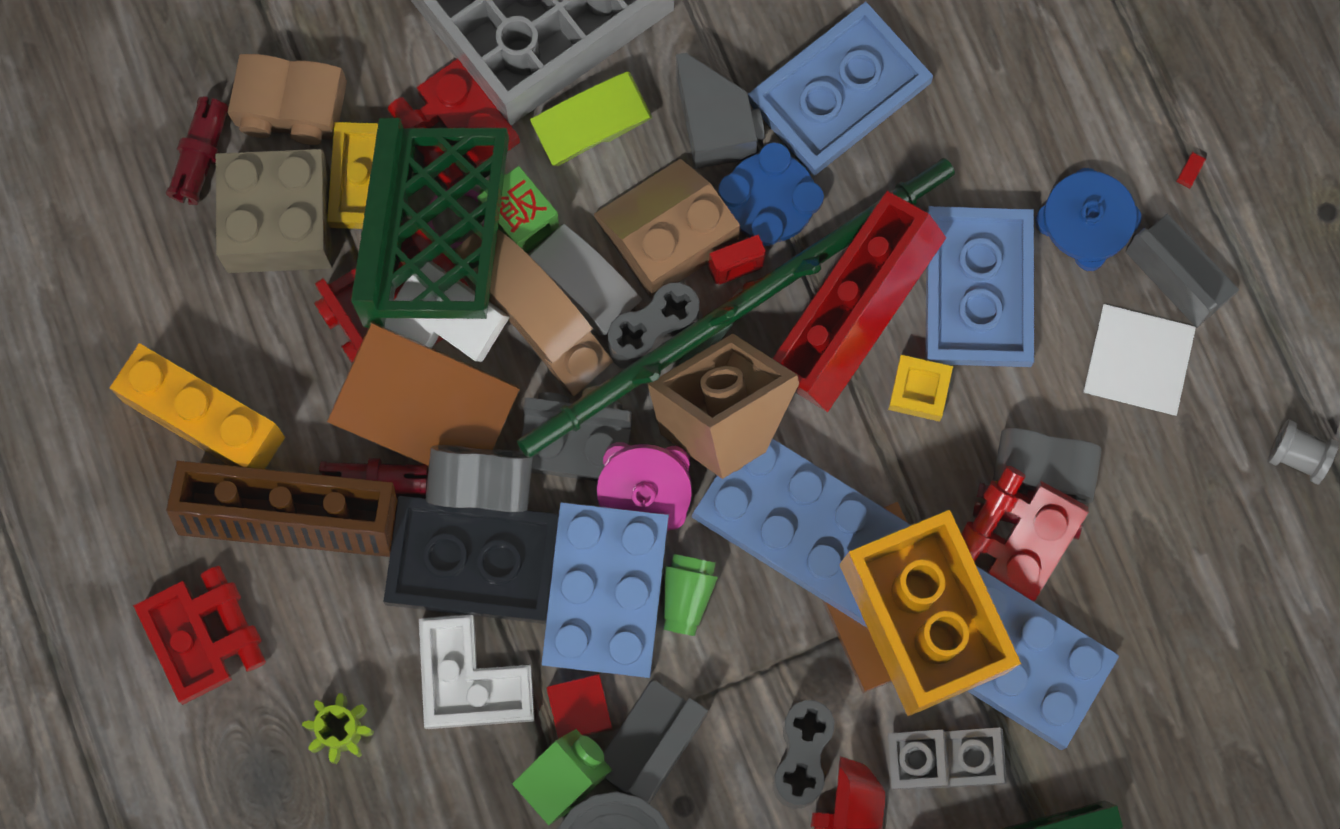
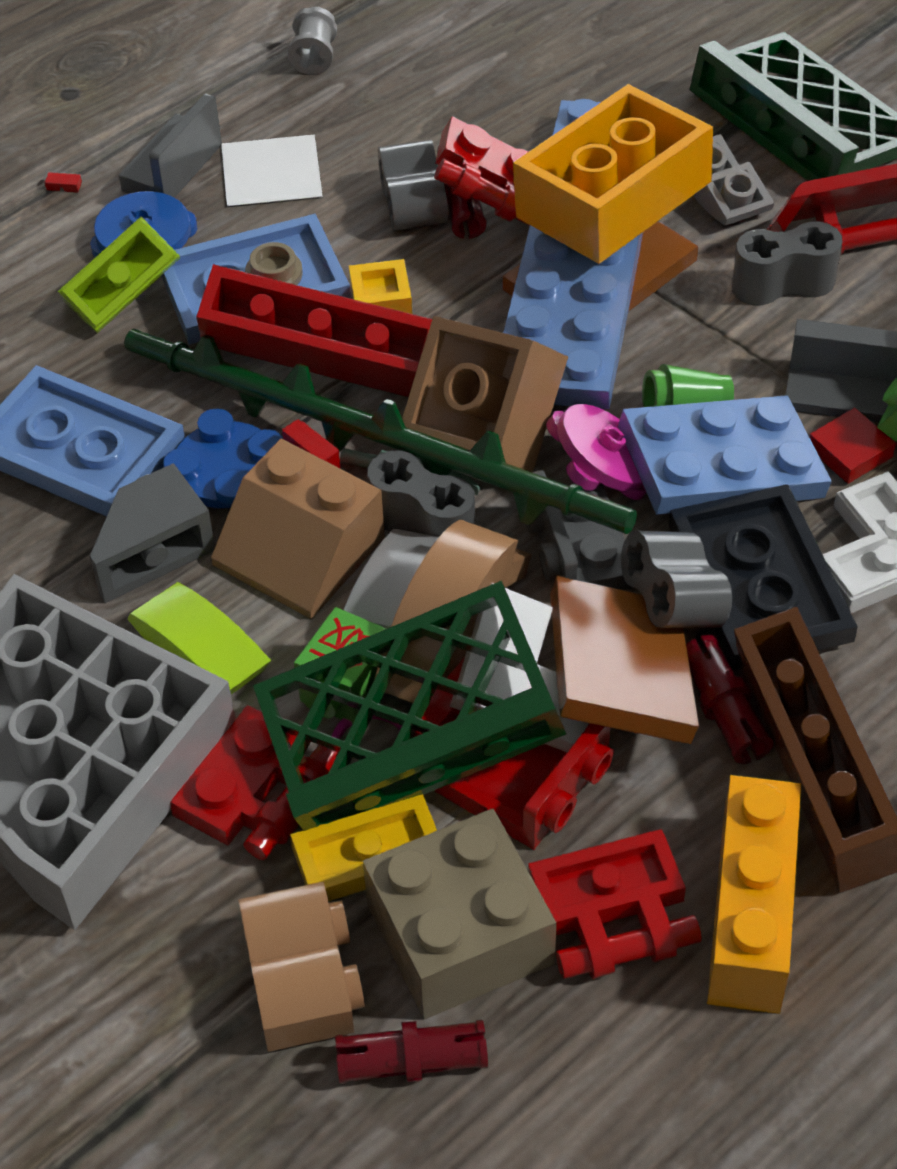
camera: 110 degrees left, 25 degrees down
none -> lime slope [58,217,180,333]
none -> dark tan plate [245,242,303,285]
none -> red plate [528,829,702,979]

